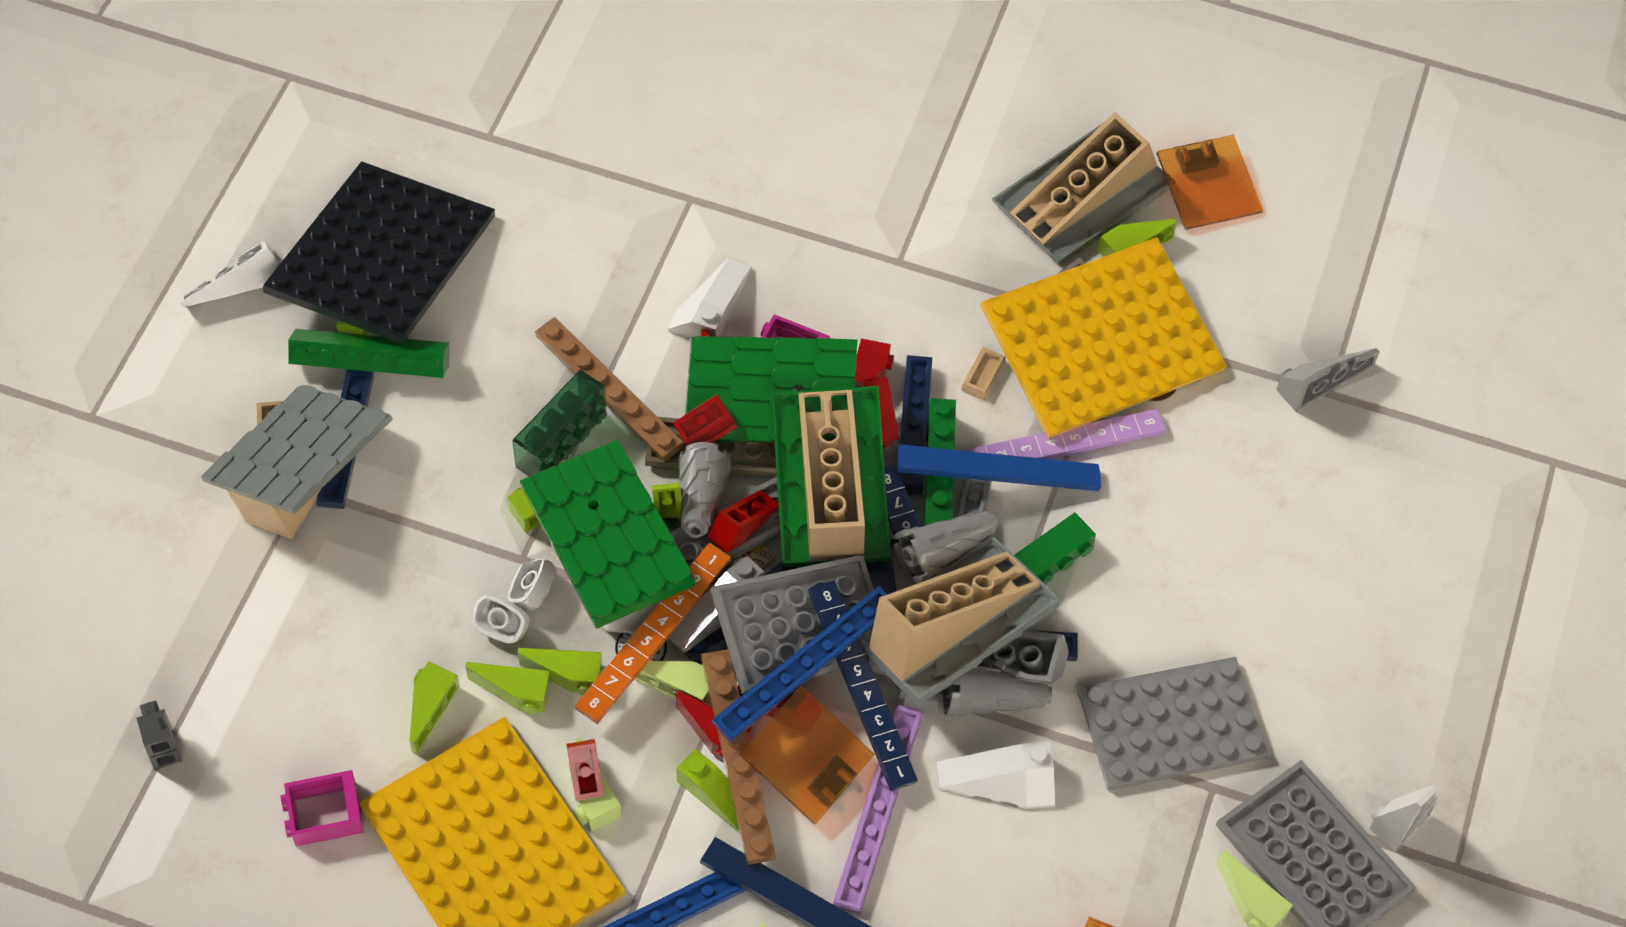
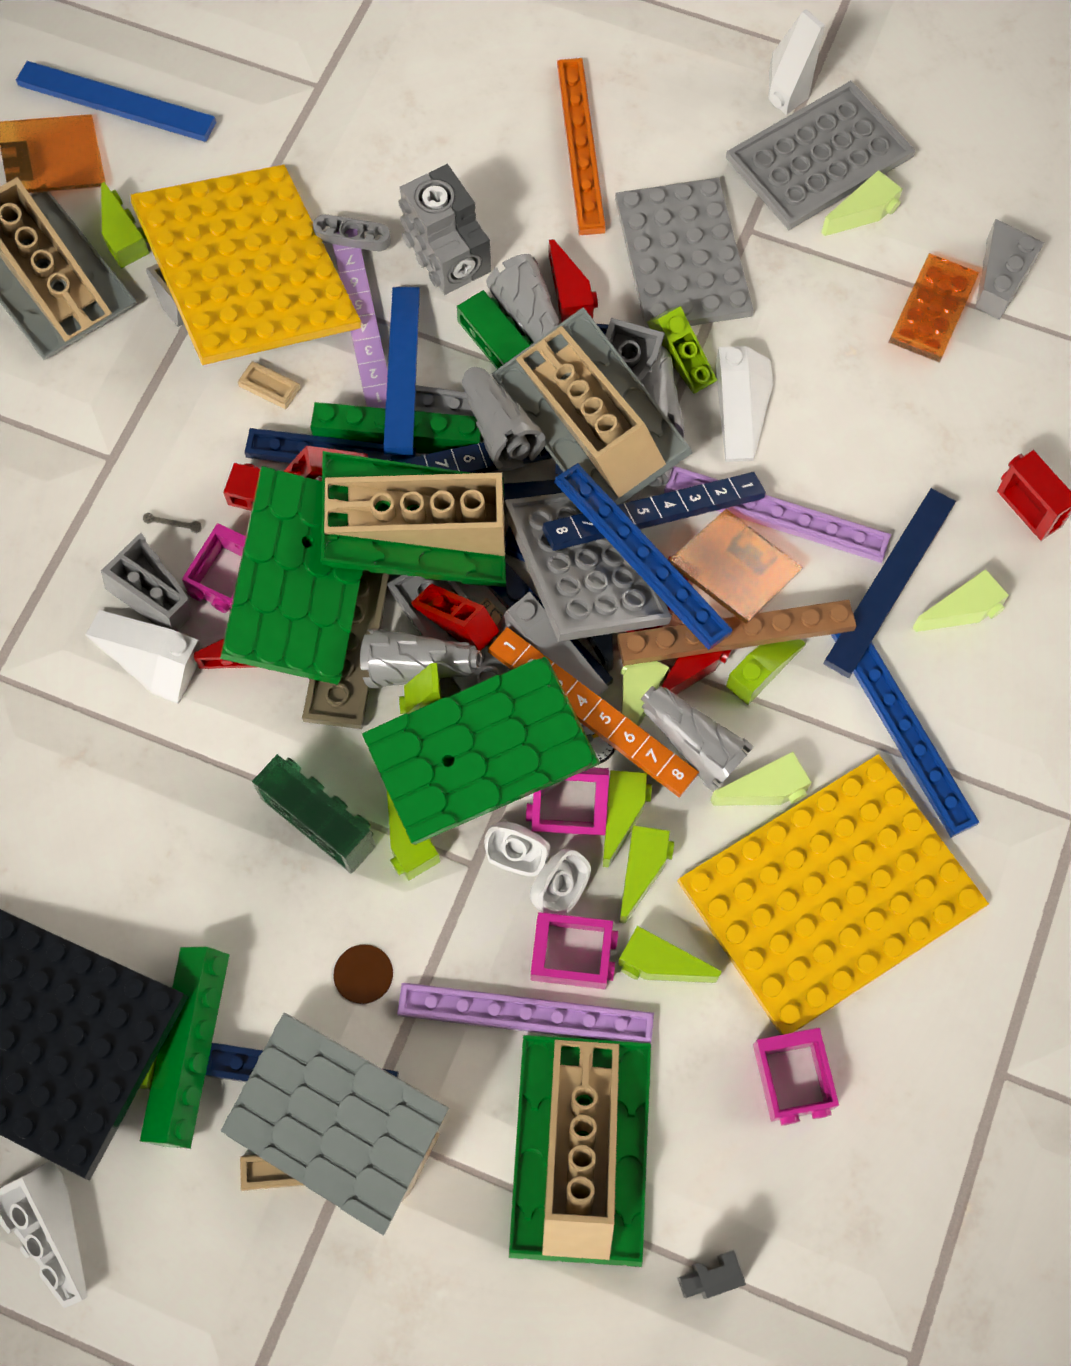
camera: 85 degrees left, 10 degrees up
medium nougat plate [535,317,684,463] -> none
slope [566,739,604,801] -> none
red plate [673,394,738,445] -> none
light grey wedge [1277,348,1380,412] -> none
none -> blue tile [16,61,216,142]
none -> light grey wedge [101,533,192,631]
none -> clear smoke hinge [143,513,202,533]
none -> light grey beam [313,214,391,251]
none -> reddish brown sticker [333,944,393,1004]
none -> lavender tile [397,983,654,1043]
none -> light grey piece [398,163,491,295]
none -> light grey cone [486,254,559,344]
none -> piece [509,1035,651,1267]
none -> dark pink window [526,767,609,835]
none -> dark pink window [530,912,618,989]
none -> red slope [548,239,598,323]
none -> orange tile [557,58,605,235]
none -> light grey cone [641,686,753,792]
none -> lime slope [647,306,718,394]

